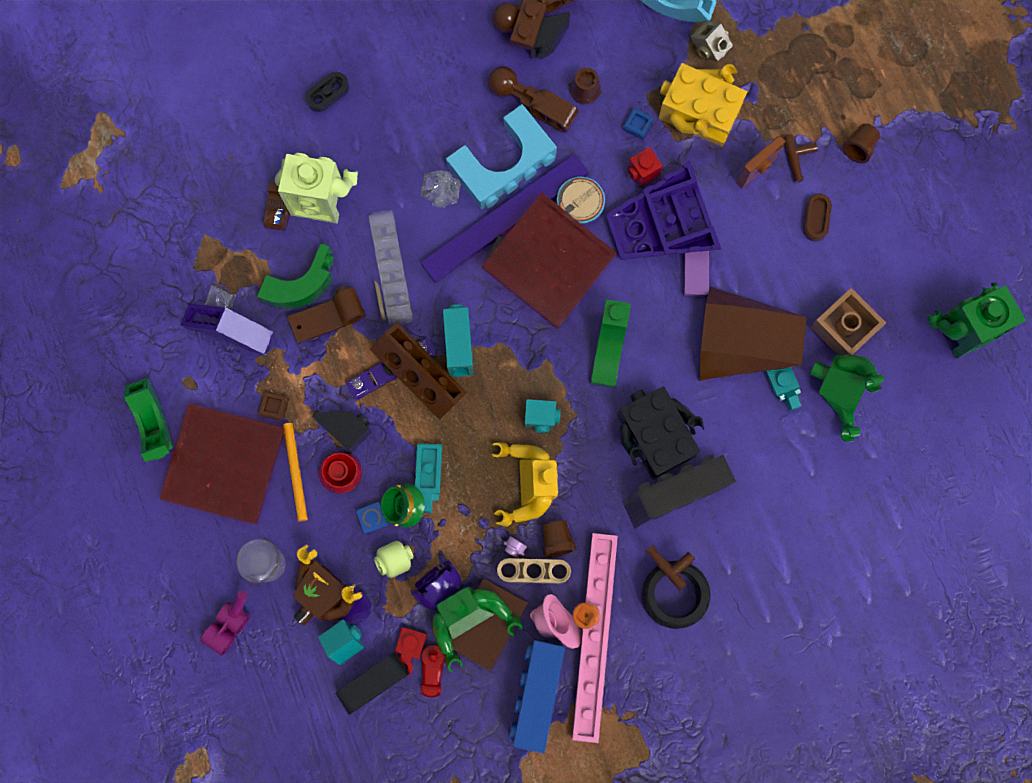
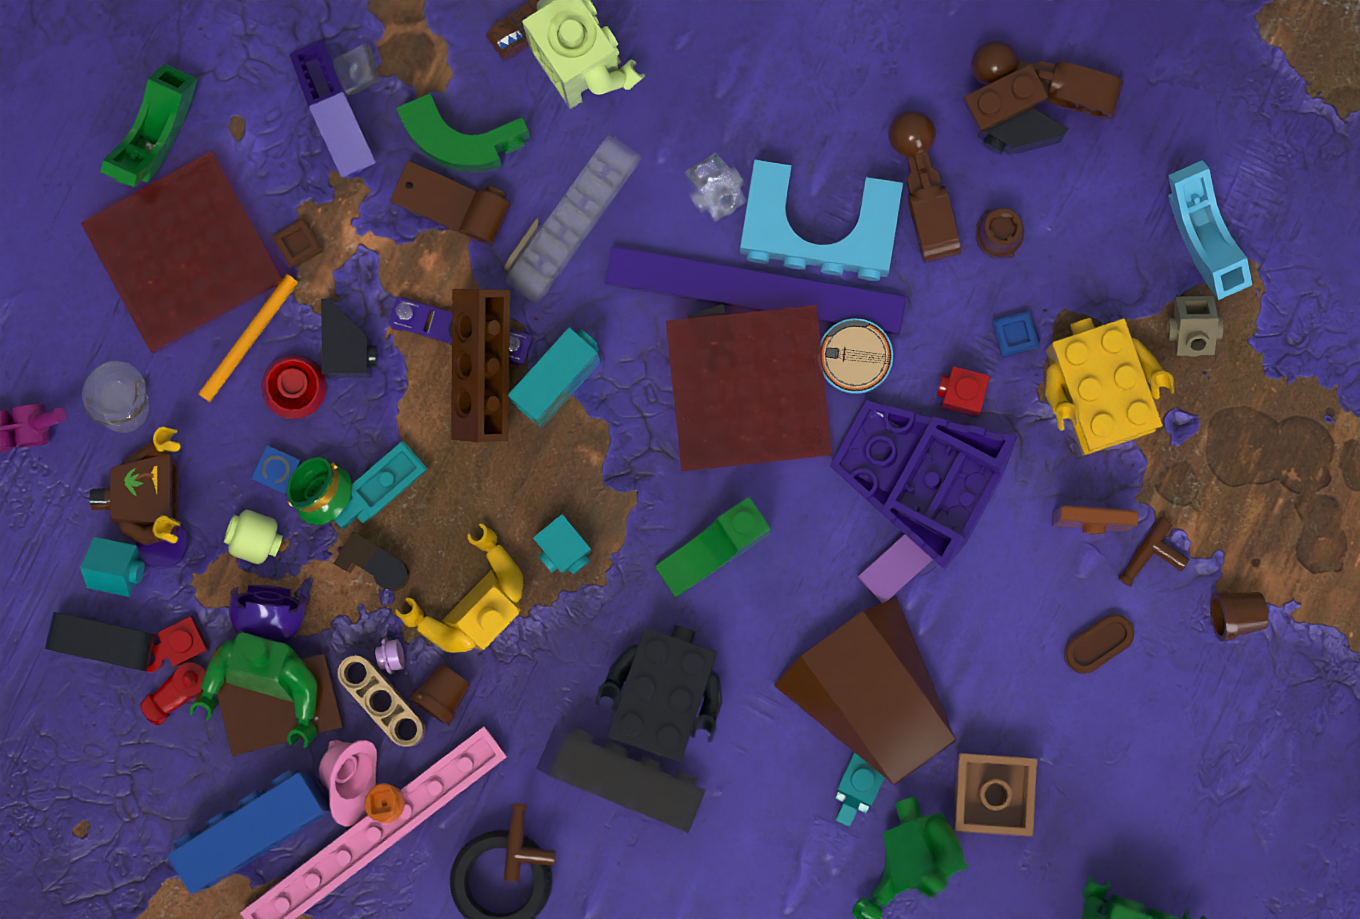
camera: 55 degrees right, 5 degrees up
none -> leg [333,531,410,591]

